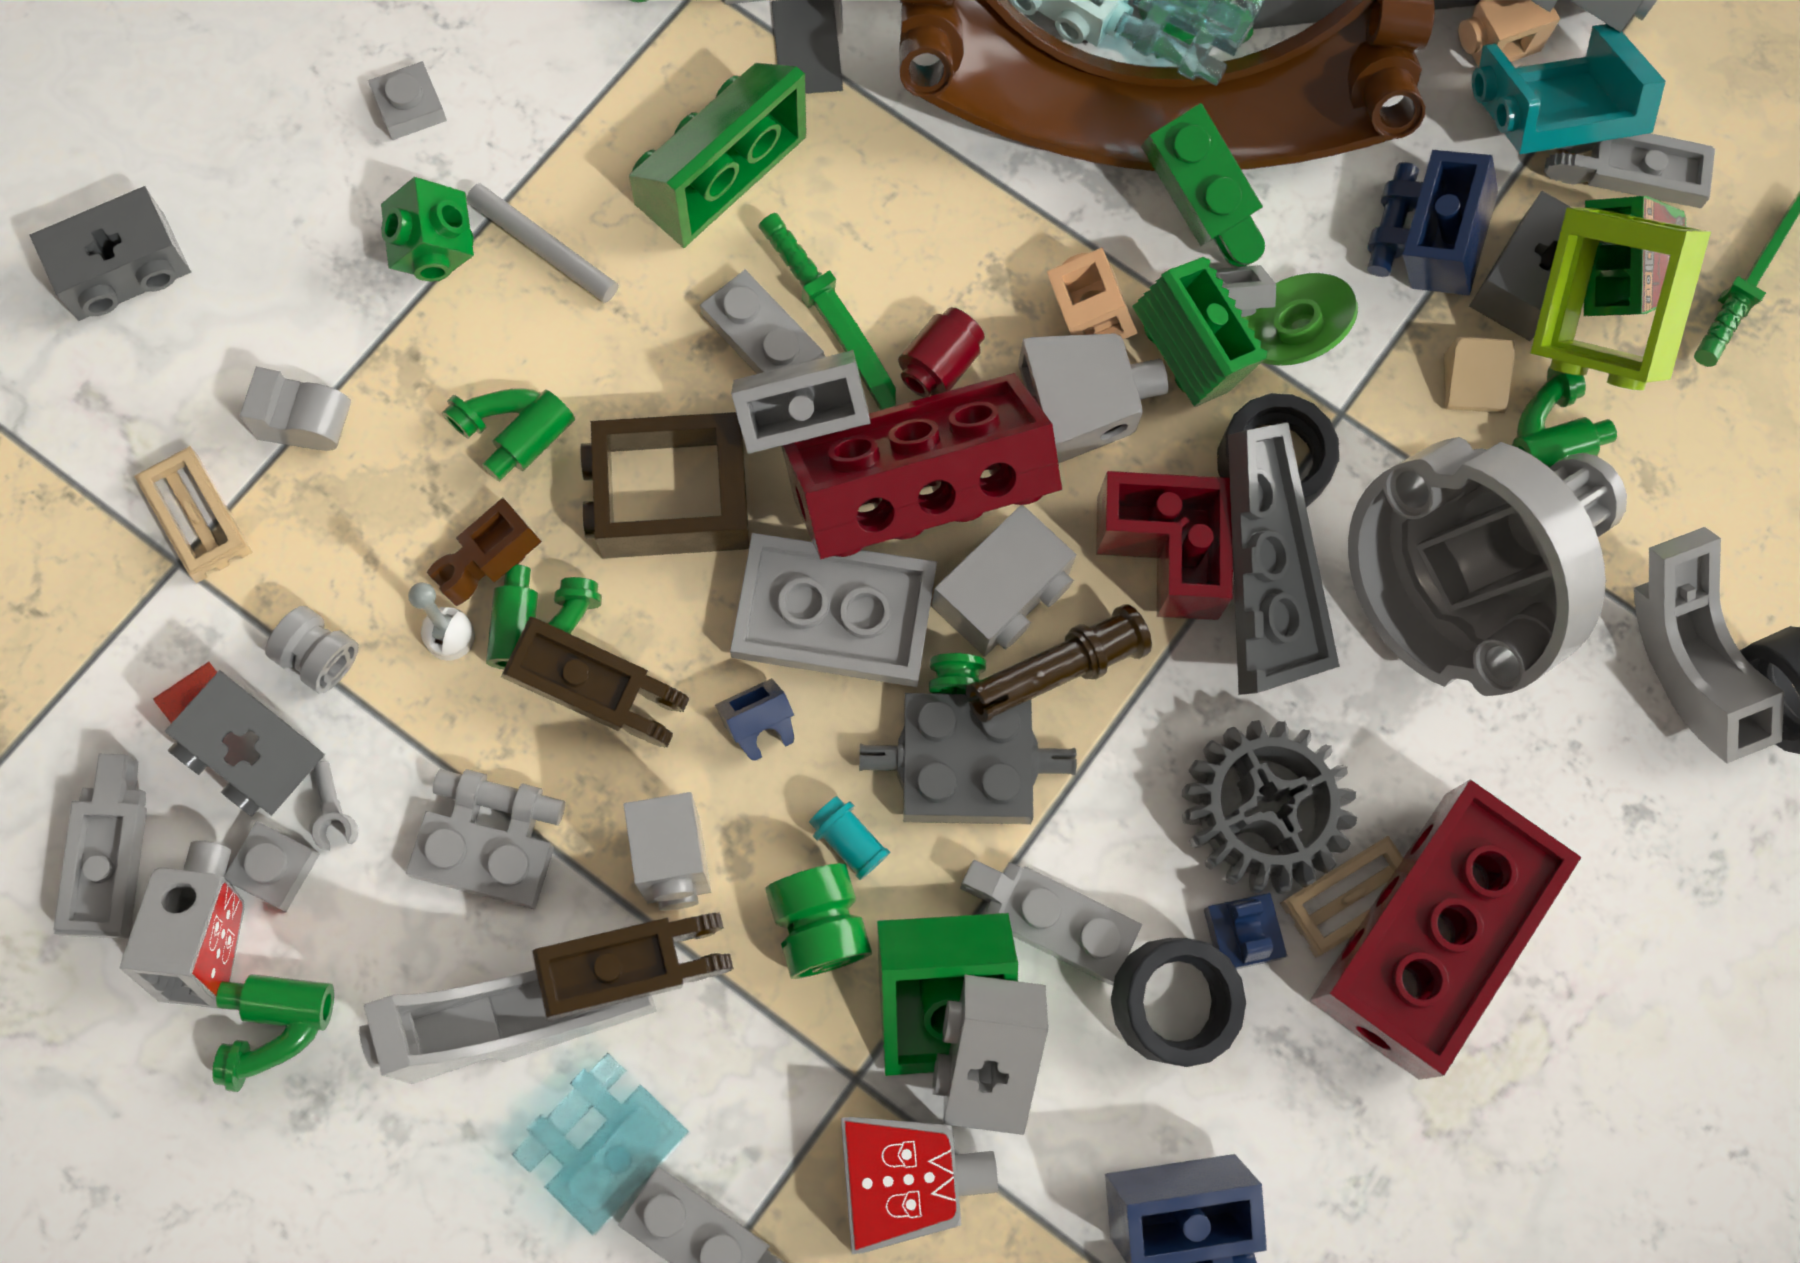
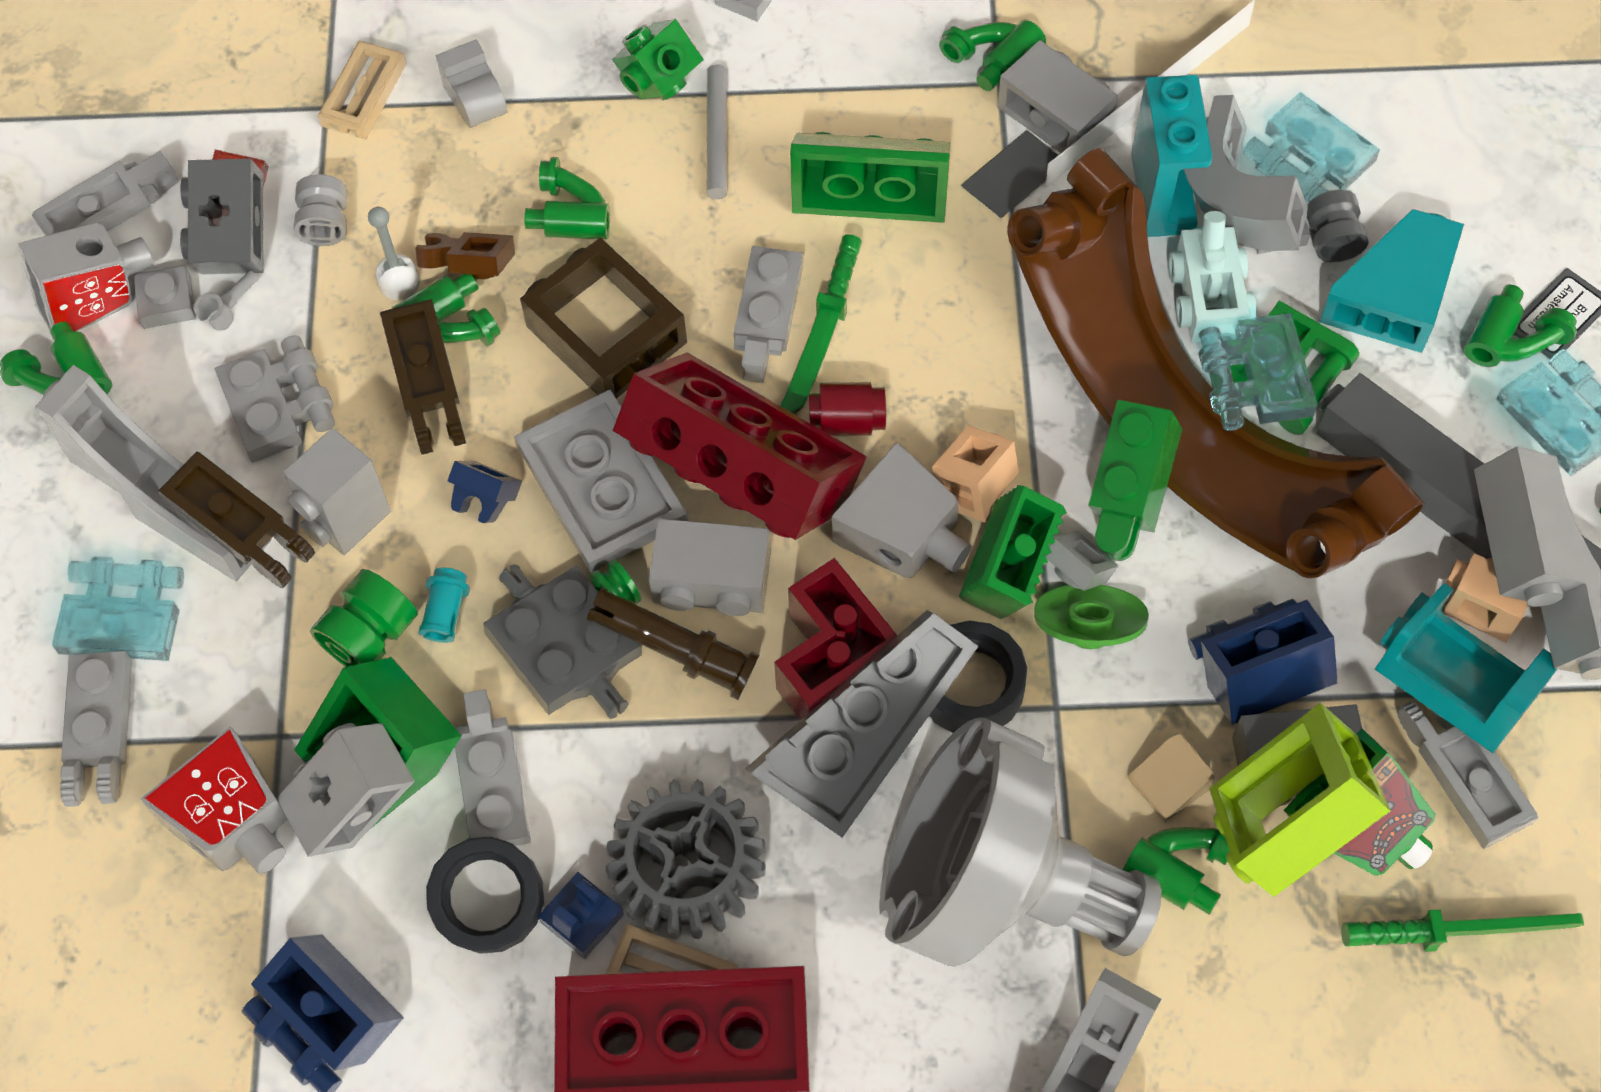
camera: 60 degrees right, 10 degrees down
light grey brick [731,350,870,454] -> none

